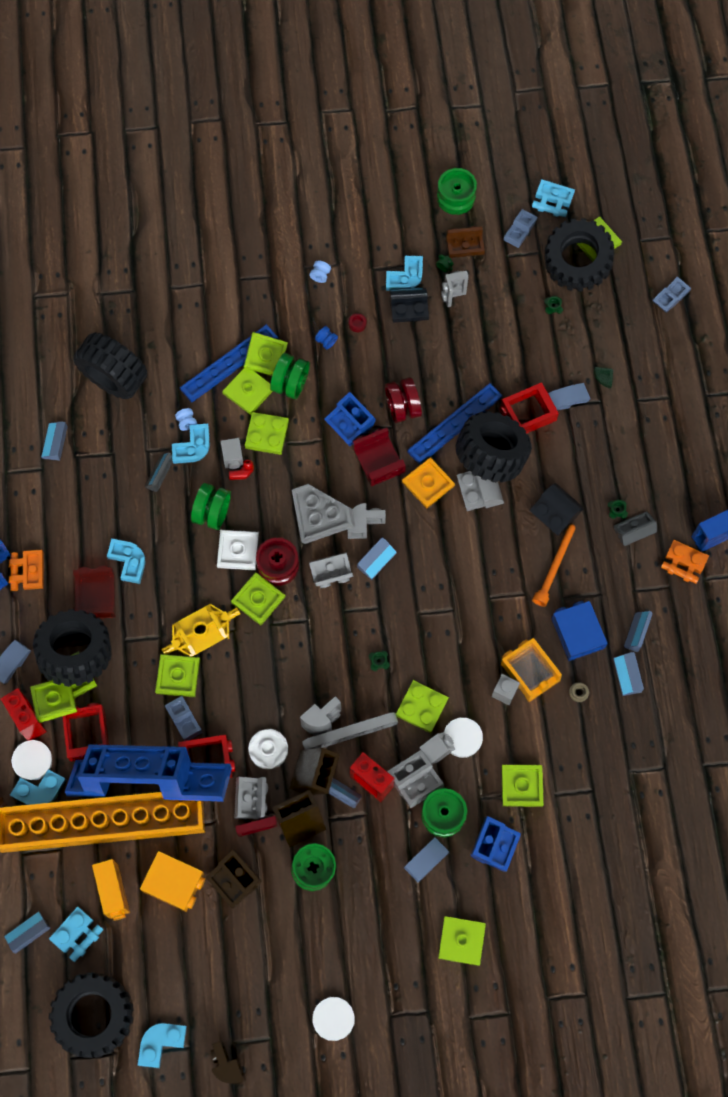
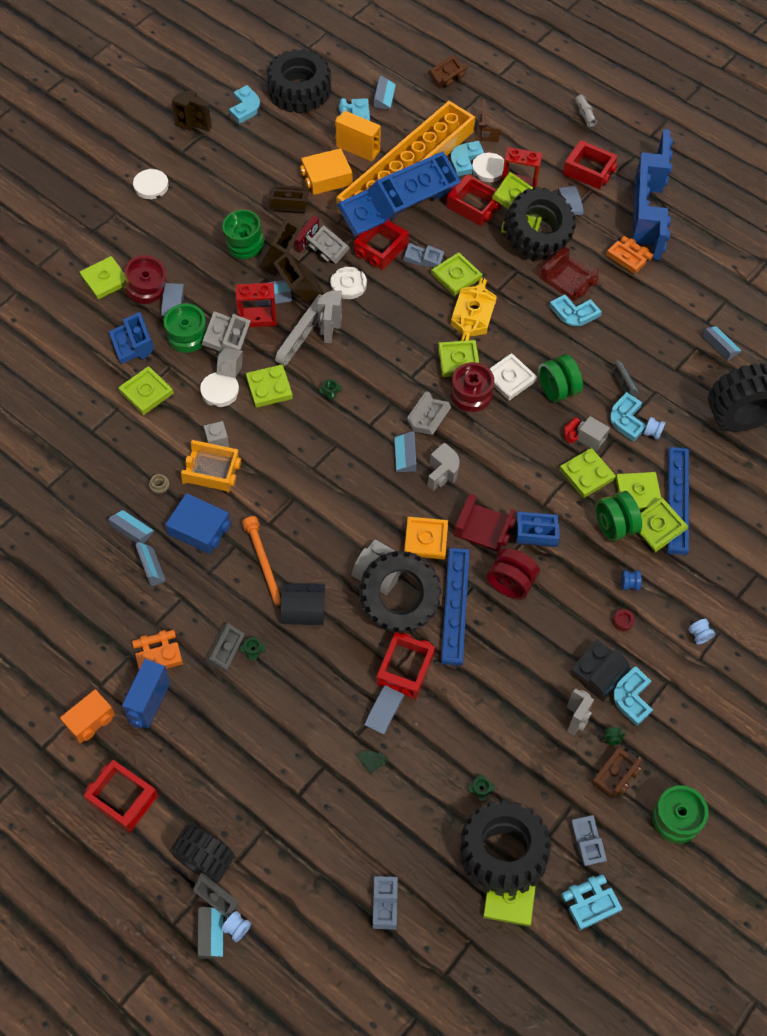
camera: 135 degrees right, 10 degrees down
light grey plate [292,484,355,544] -> none
none -> dark red wheel [124,255,166,304]

